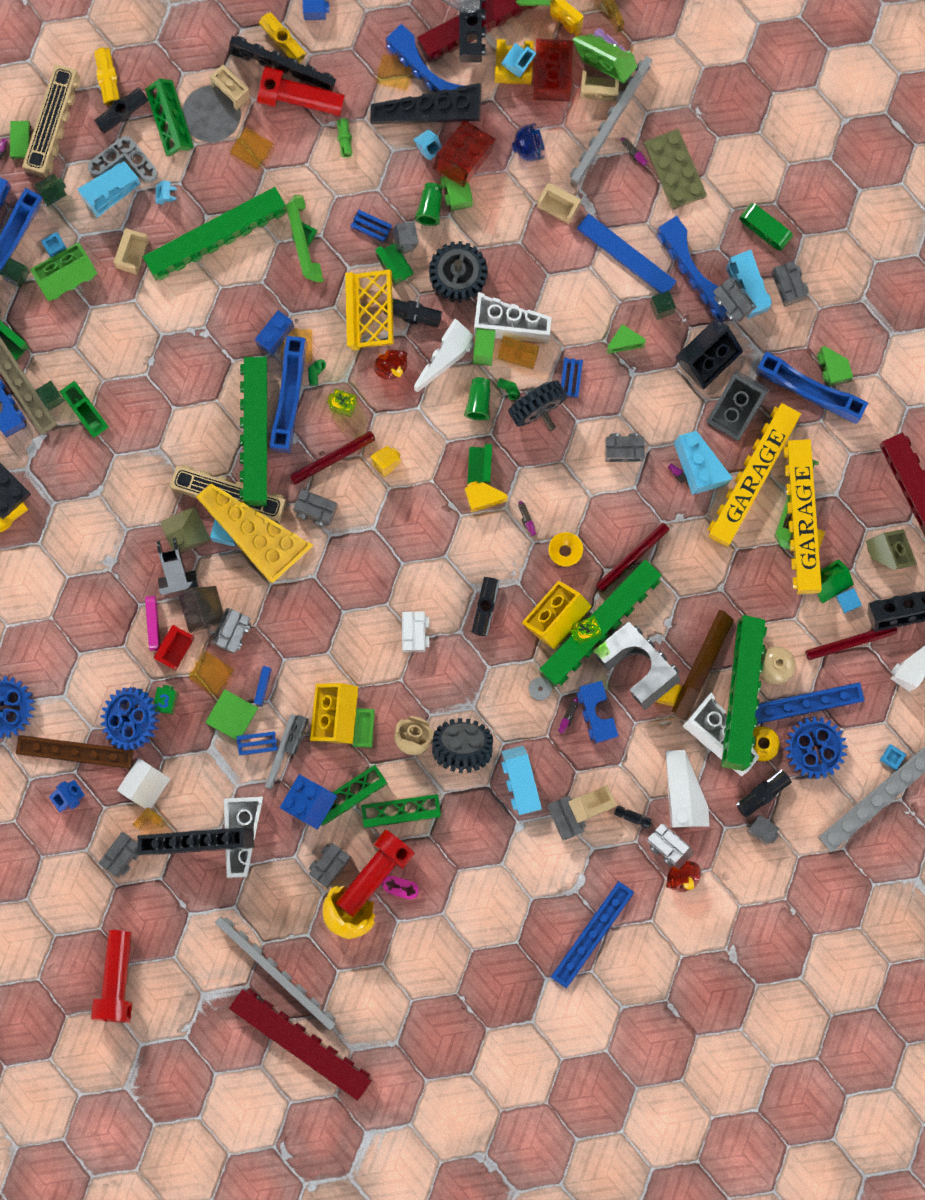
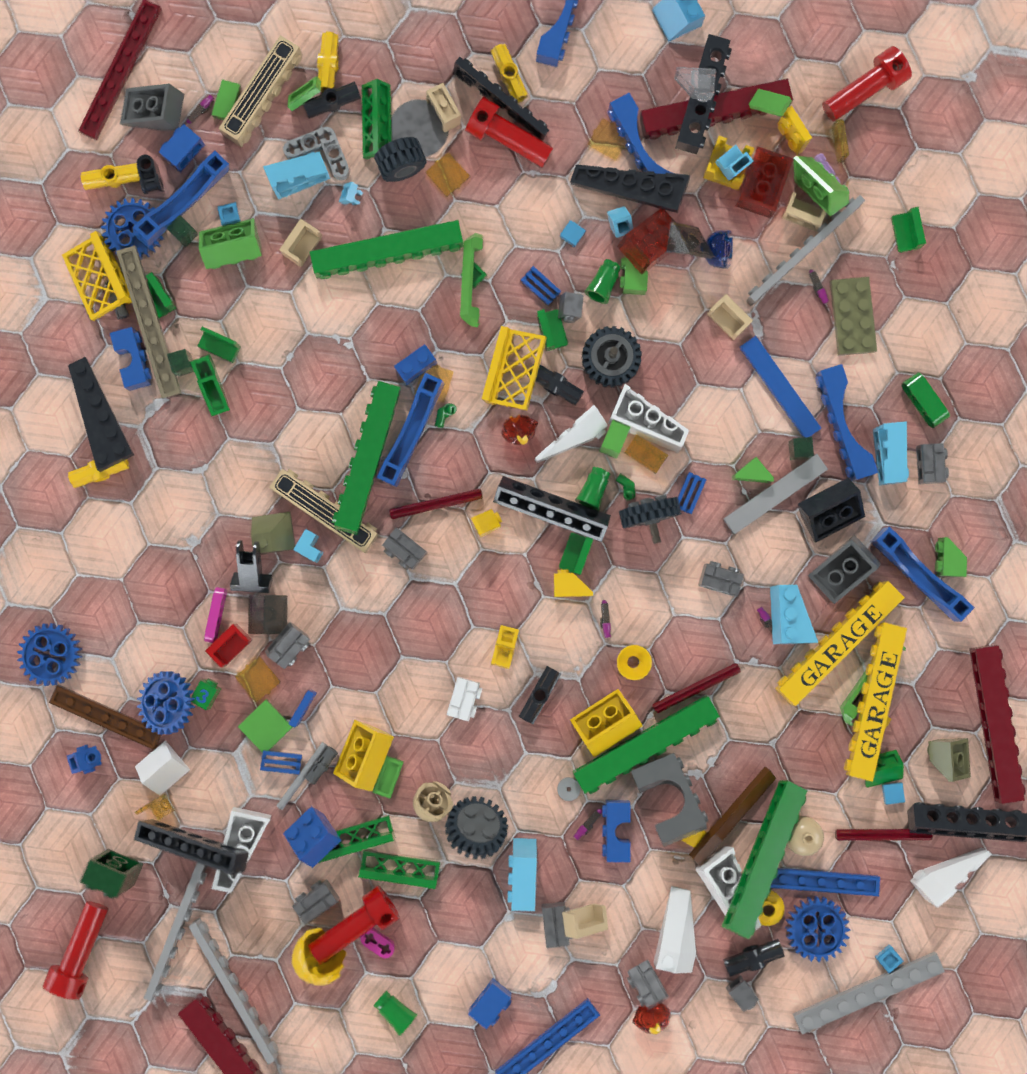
camera: 15 degrees right, 5 degrees up
clear green brick [35,174,67,206] -> none
flat silver brick [98,831,140,877] -> none
yellow wing [196,484,314,583] -> none
clear neon green brick [327,389,357,417] -> none
bright green pin [337,118,353,158] -> none
clear neon green brick [570,616,602,644] -> none
black axle [614,806,652,828] -> none
flat silver brick [713,277,757,322] -> none
none -> dark green brick [80,849,144,899]
none -> light grey plate [144,863,207,1001]
none -> green panel [197,326,241,363]
none -> bright green tile [287,77,321,111]
none -> green plant [373,990,418,1036]
none -> black wheel [374,137,427,182]
none -> blue brick [468,978,512,1030]
none -> yellow slope [491,625,519,669]
none -> black brick [493,476,611,542]
none -> dark azure tile [560,220,586,247]
none -> clear smoke slope [666,222,714,259]
none -> light grey tile [723,454,828,534]
none -> green panel [891,207,926,253]

